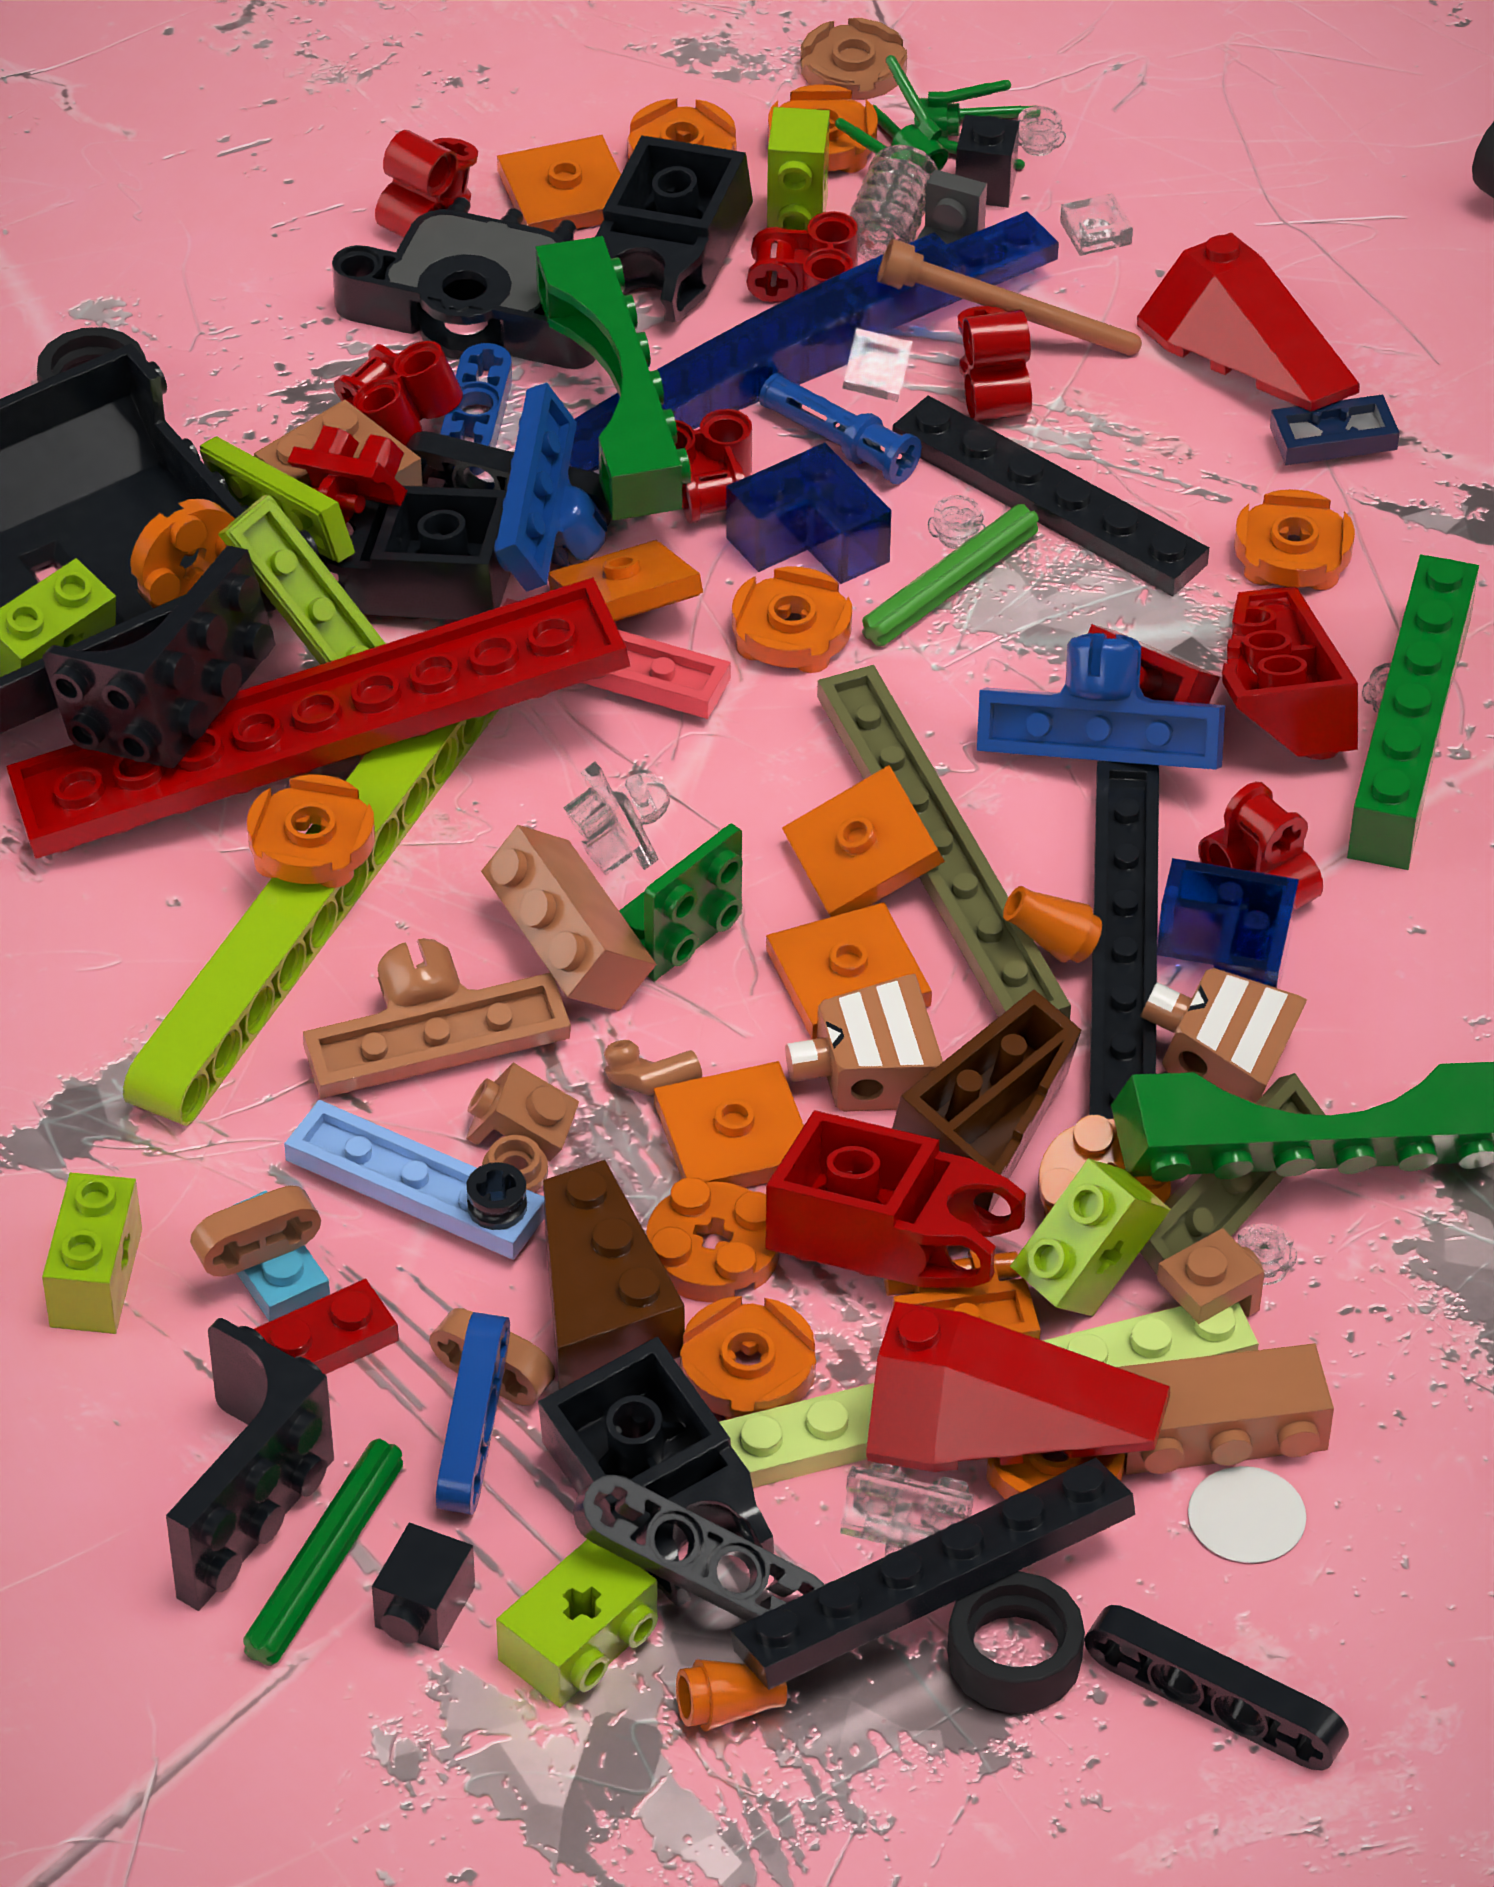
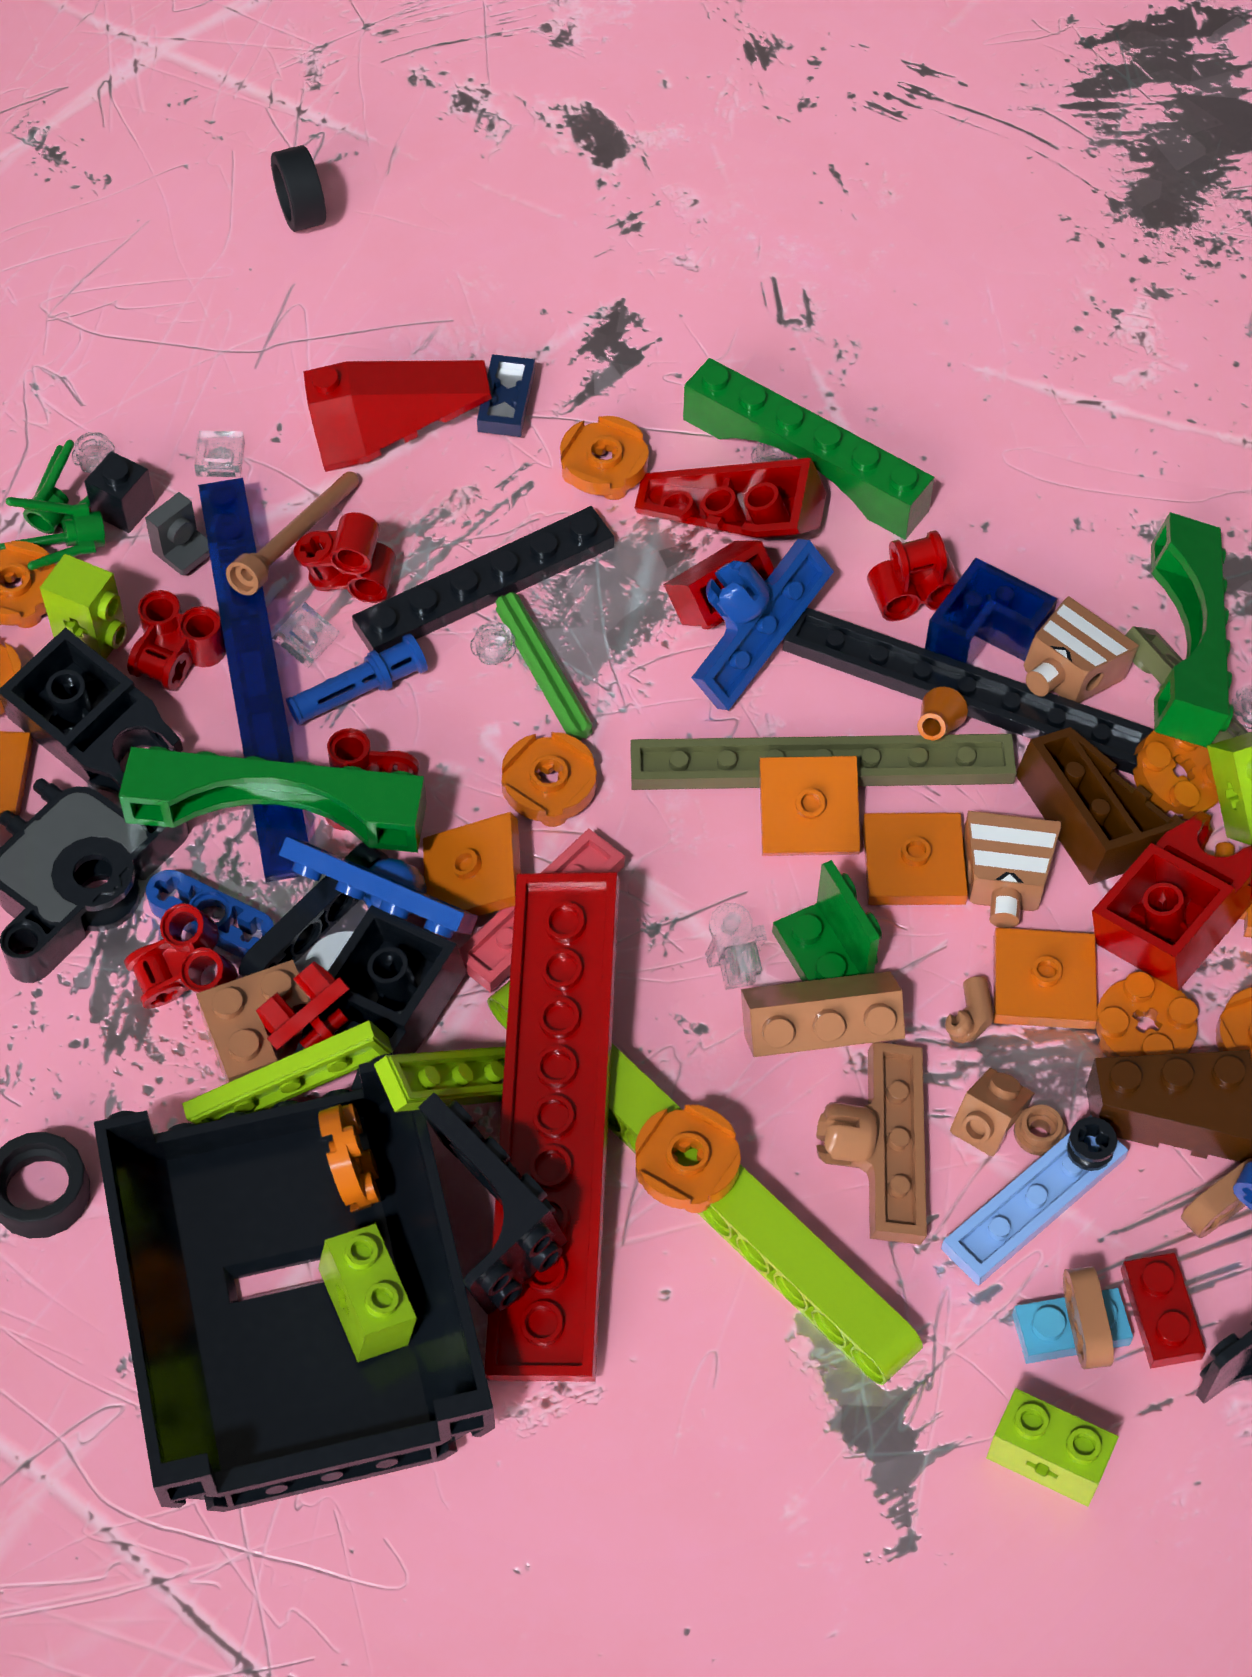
camera: 70 degrees left, 10 degrees up
clear blue brick [726,442,892,584] -> none
clear piece [849,145,937,266] -> none

